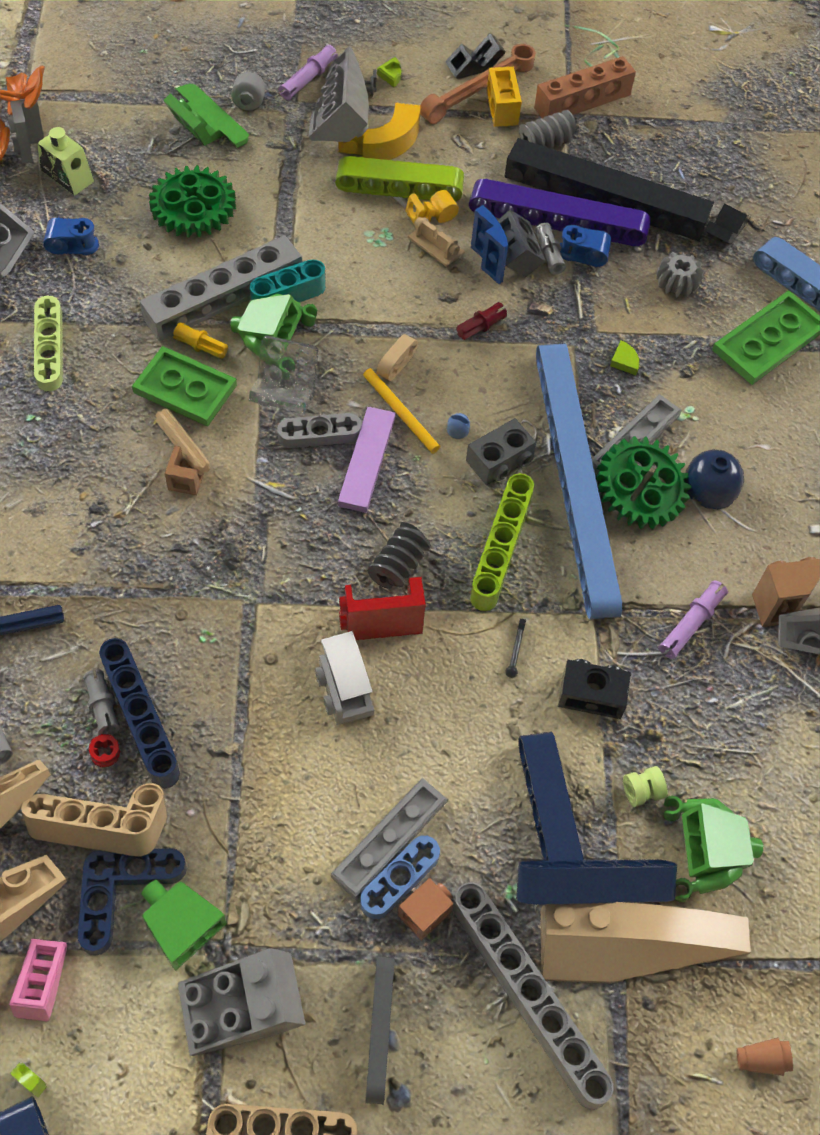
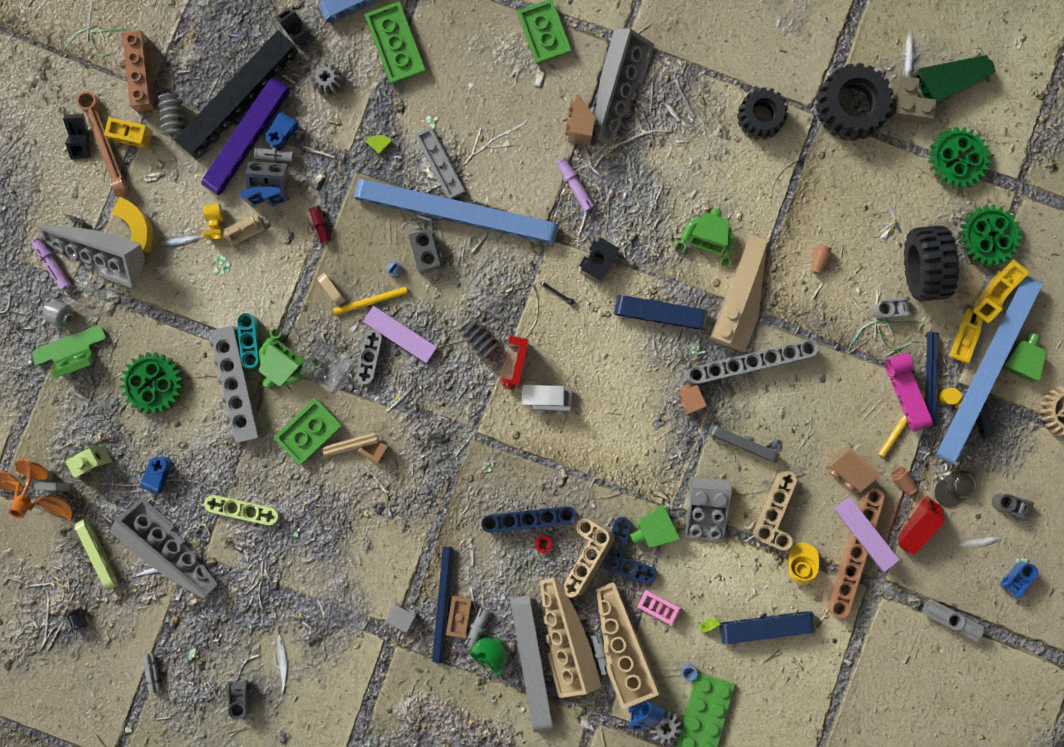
camera: 65 degrees left, 25 degrees up
light grey pin [83,669,120,735] -> none
yellow axle [173,322,229,359] -> none
light grey tile [331,778,447,900] -> none
lime beam [335,156,464,202] -> none
medium blue beam [360,836,440,919] -> none
lime tile [377,57,401,87] -> none
lime beam [470,473,534,611] -> none
dark blue beam [516,859,678,905] -> none
green gear [596,436,691,529] -> none
yellowish green wheel [623,766,668,807] -> none
dark blue cylinder [684,449,744,510] -> none

